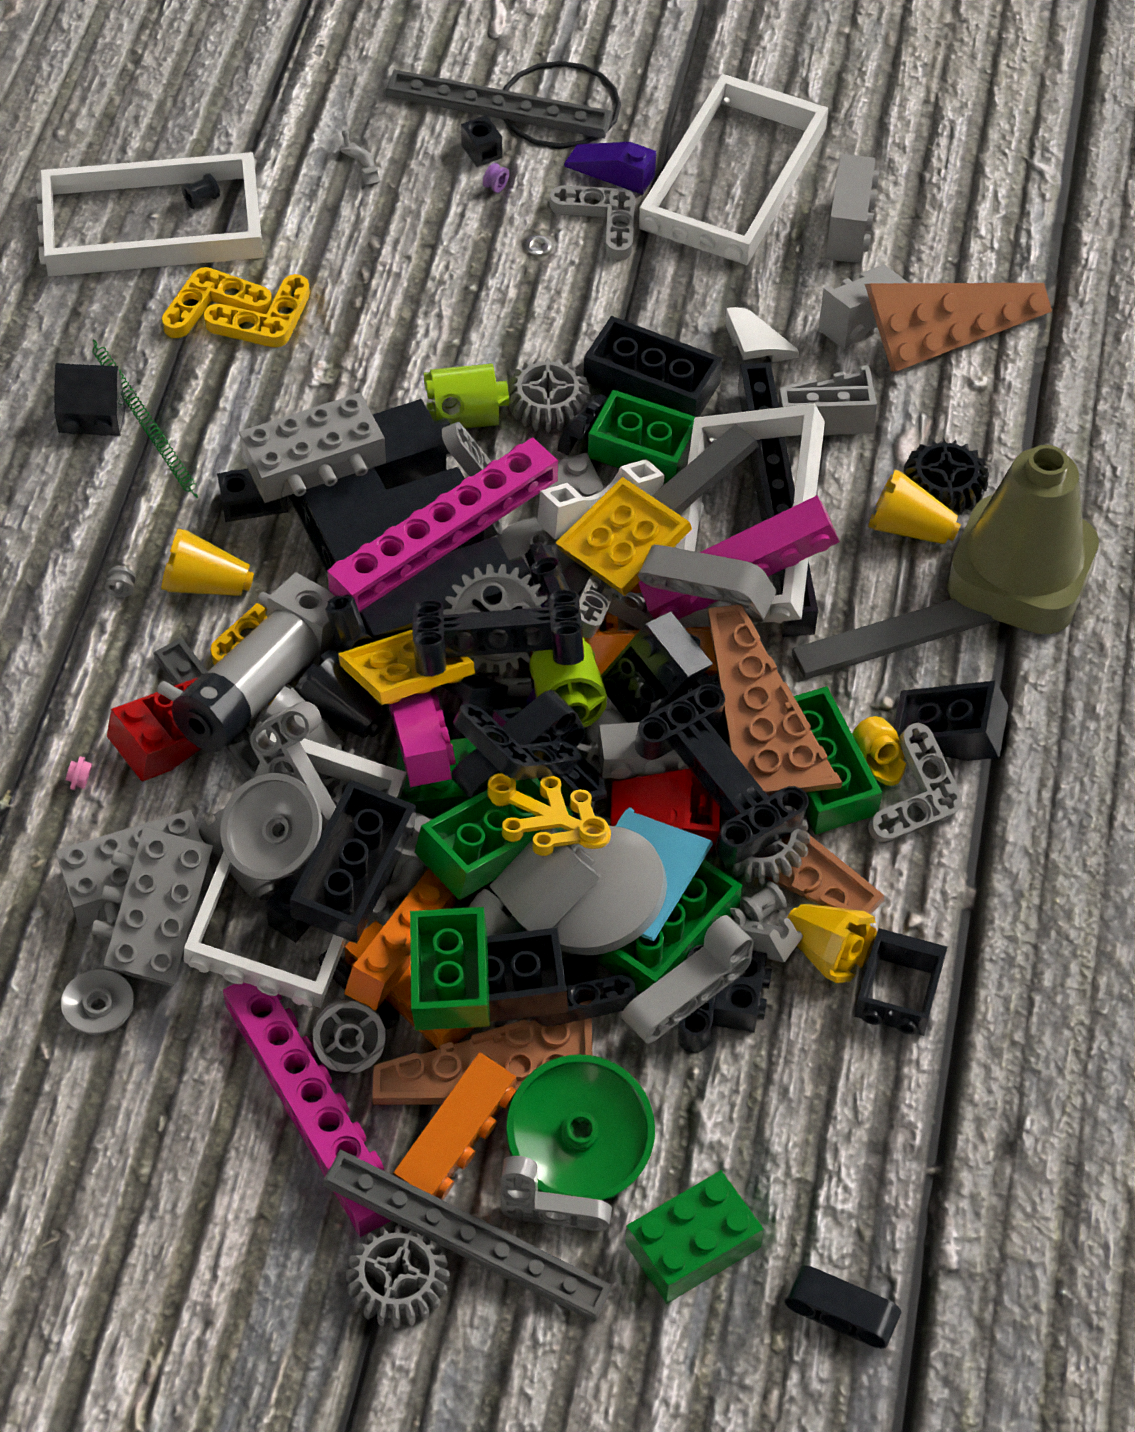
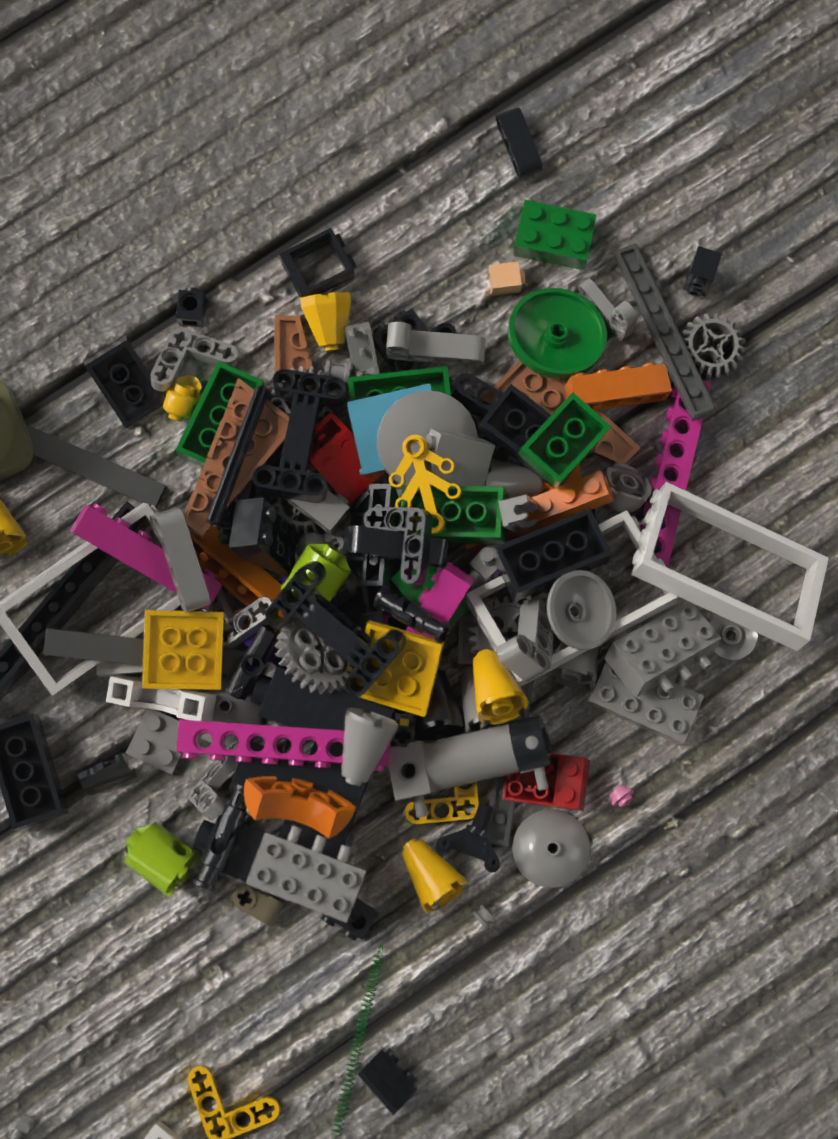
camera: 135 degrees left, 25 degrees up
yellow beam [204,274,310,348] -> none
light grey gear [508,357,590,434] -> none
green brick [588,390,695,484] -> none
none -> black brick [176,287,206,327]
none -> black piece [193,783,248,892]
none -> black axle [207,386,269,526]
none -> orange brick [244,776,356,839]
none -> light grey cone [342,708,399,786]
none -> black piece [373,587,452,644]
none -> black axle [435,804,501,873]
none -> yellow cone [473,649,529,725]
none -> light nougat brick [488,261,525,296]
none -> light grey hinge [498,495,538,533]
none -> light grey dish [512,809,590,888]
none -> white door [632,482,829,651]
none -> black brick [682,246,722,297]

